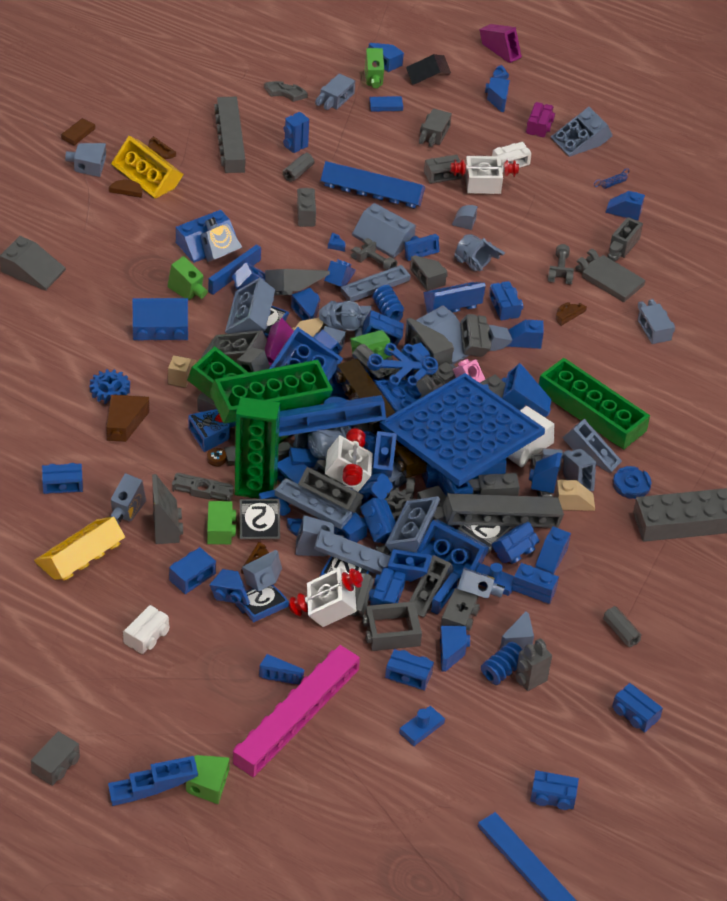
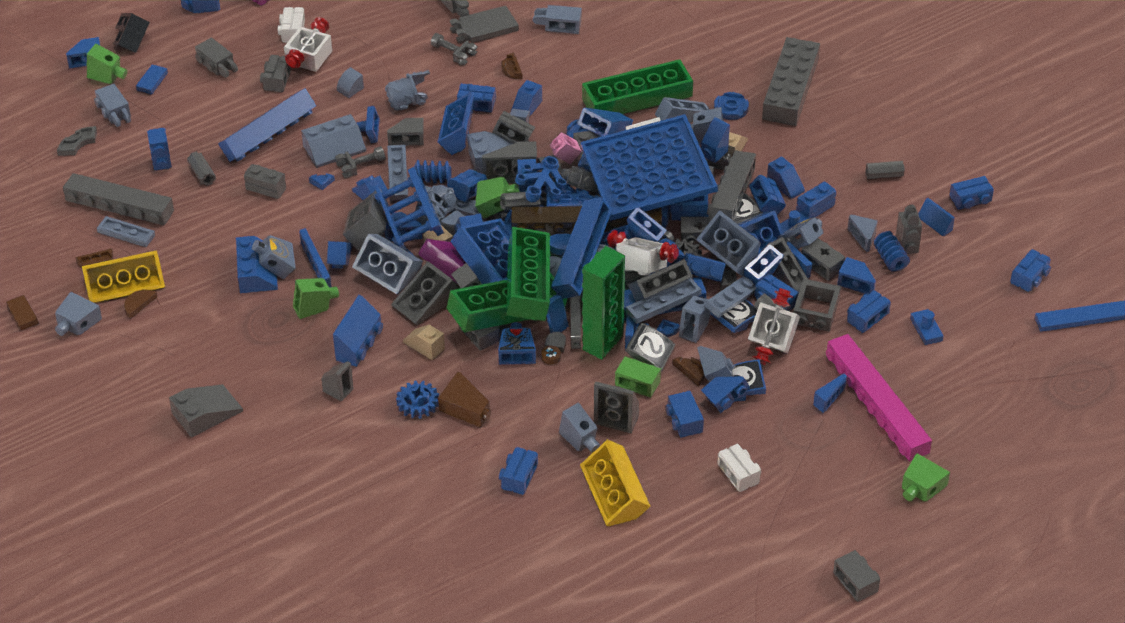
camera: 60 degrees left, 0 degrees up
blue slope [108,756,198,806] -> none
dark grey piece [172,473,234,501] -> none
none -> sand blue tile [97,216,155,247]
none -> dark grey slope [321,361,354,401]
none -> blue fence [374,167,444,251]
none -> blue slope [918,198,955,236]

